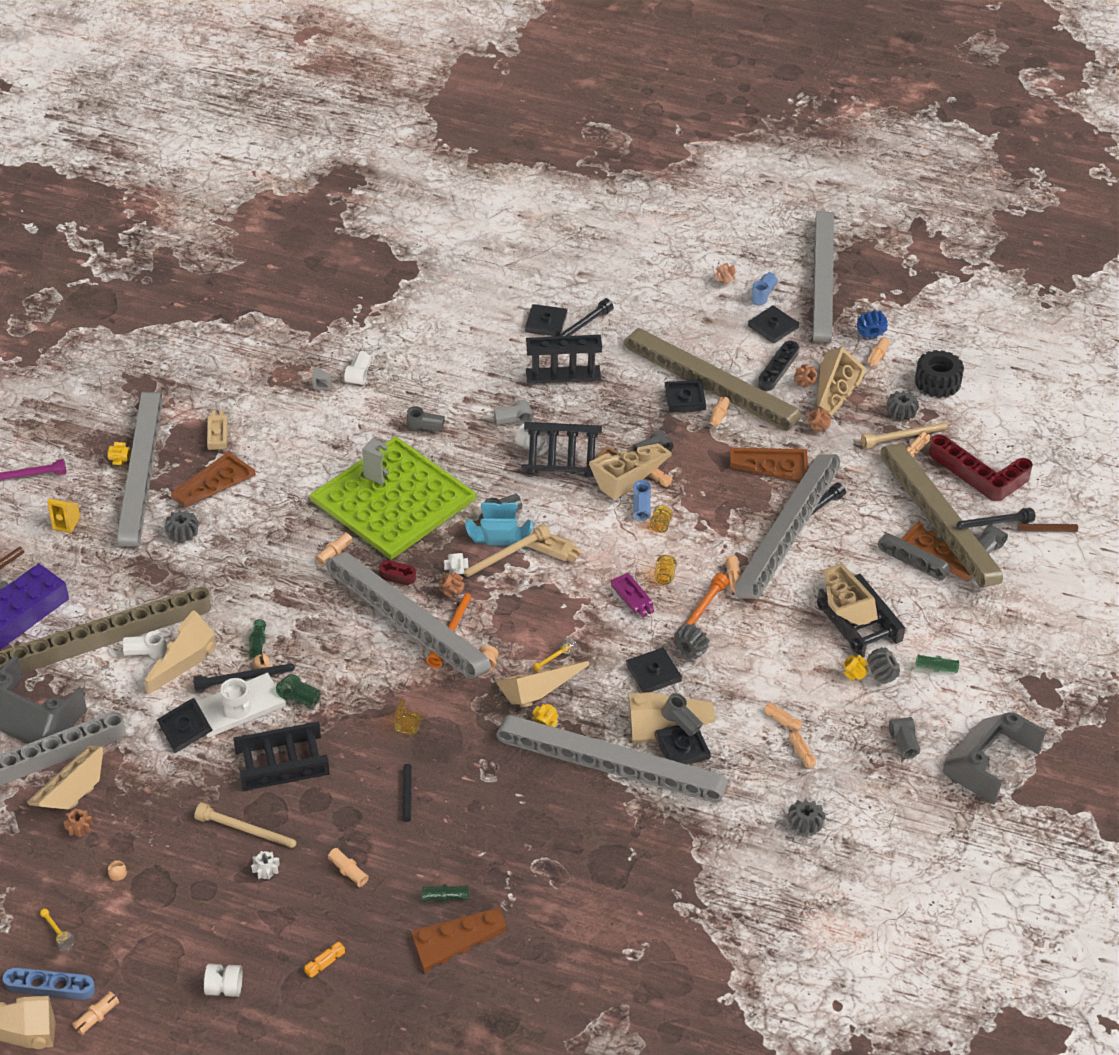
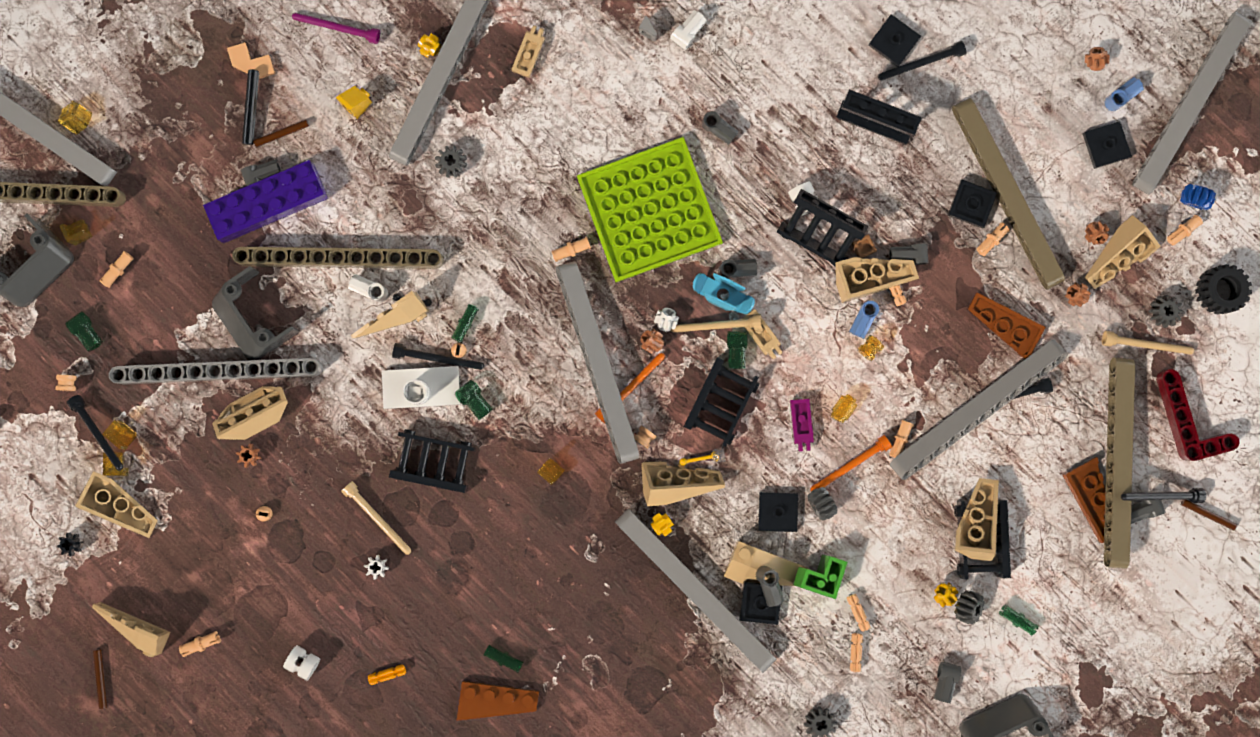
camera: 25 degrees right, 40 degrees up
medium blue beam [3,968,95,1000] -> none
clear hinge [40,908,77,952] -> none
black plate [157,697,213,753] -> none
dark orange wing [171,452,256,507] -> none
light nougat pin [328,848,369,887] -> none
light grey hinge [362,437,389,485] -> none
dark red beam [379,560,416,585] -> none
black bar [402,764,412,822] -> none
light grey piece [493,400,533,425] -> none
black beam [758,341,799,391] -> none
dark grey beam [878,533,951,580] -> none
light nougat axle [906,432,930,457] -> none
none -> black fence [683,357,760,447]
none -> clear green piece [727,331,747,369]
none -> bright green brick [793,554,847,599]

